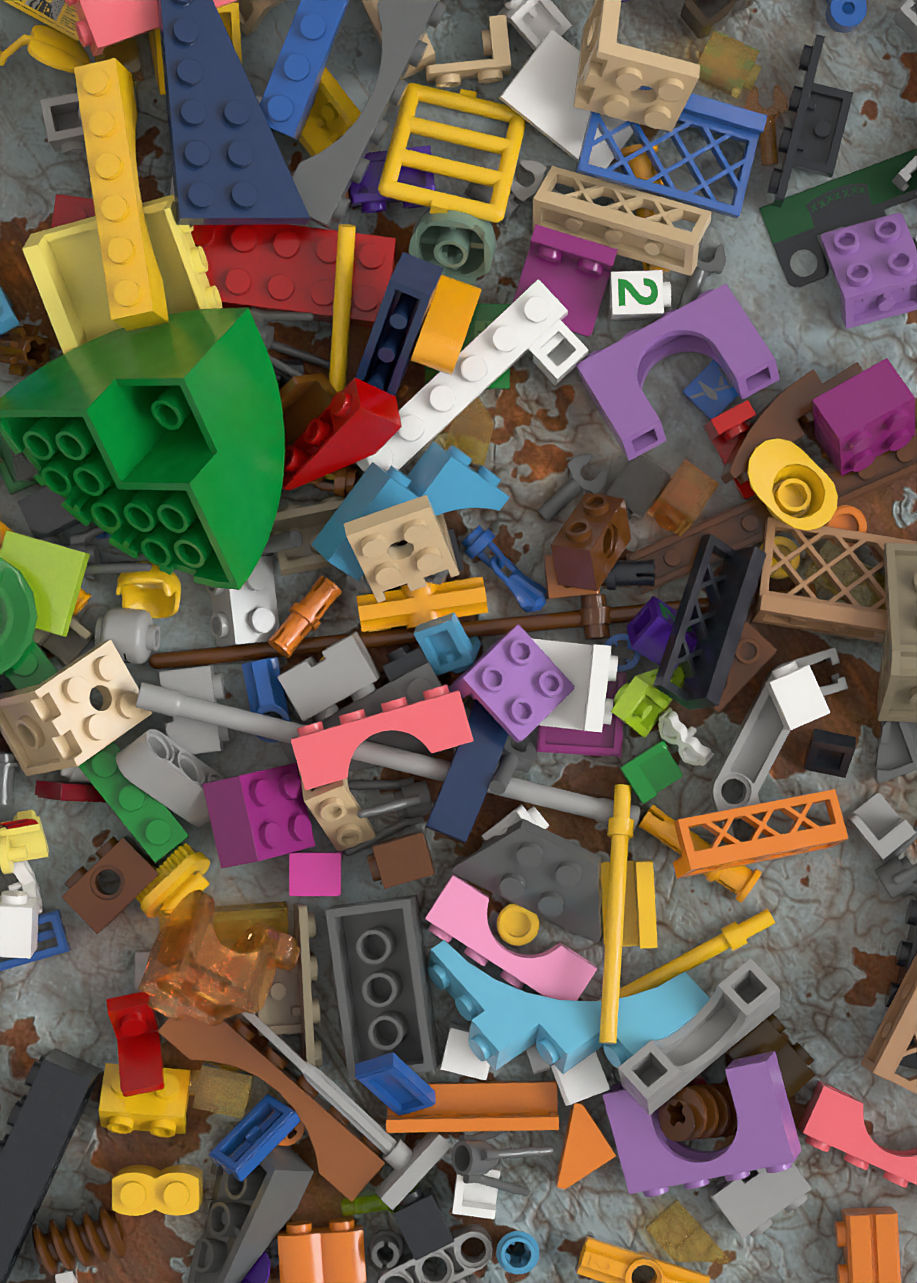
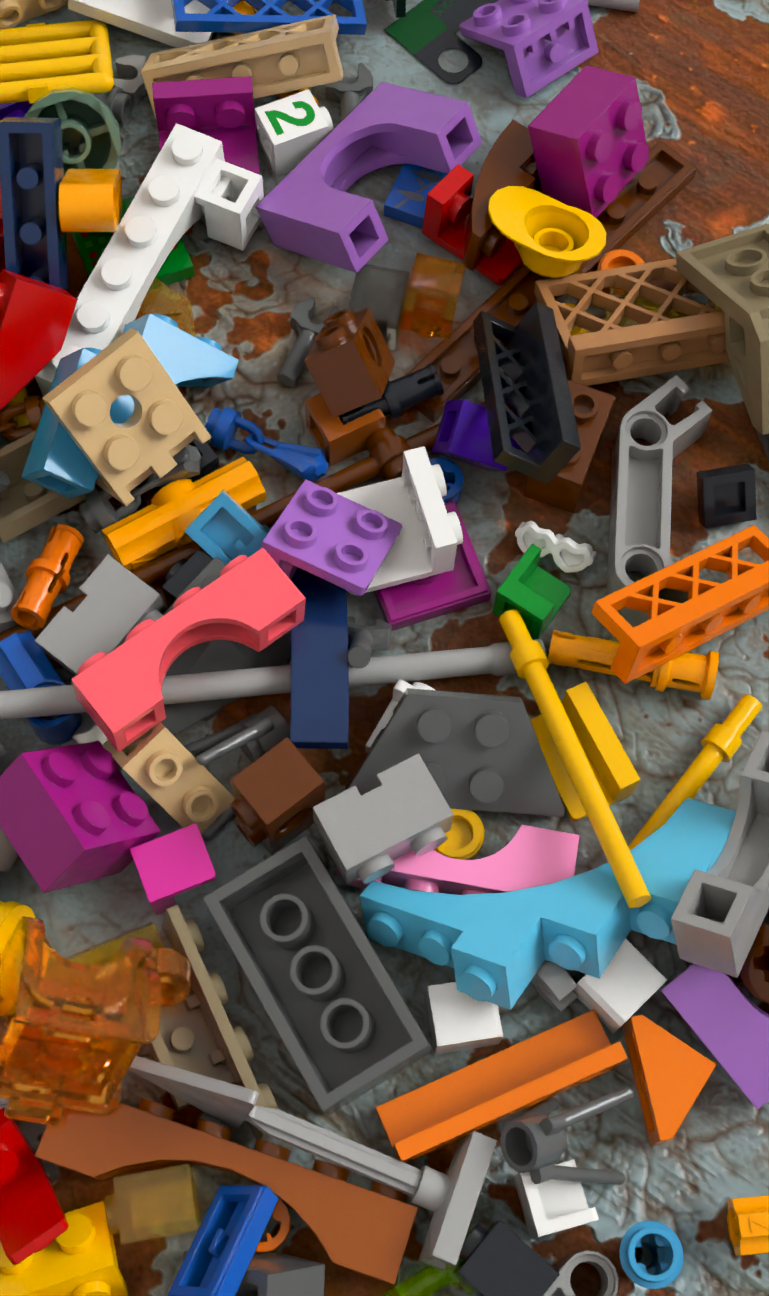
camera: 25 degrees left, 20 degrees down
blue tile [355,1052,436,1116] -> none
lime wing [610,664,685,738] -> none
white brick [765,661,830,730] -> none
none -> light grey brick [313,753,454,884]

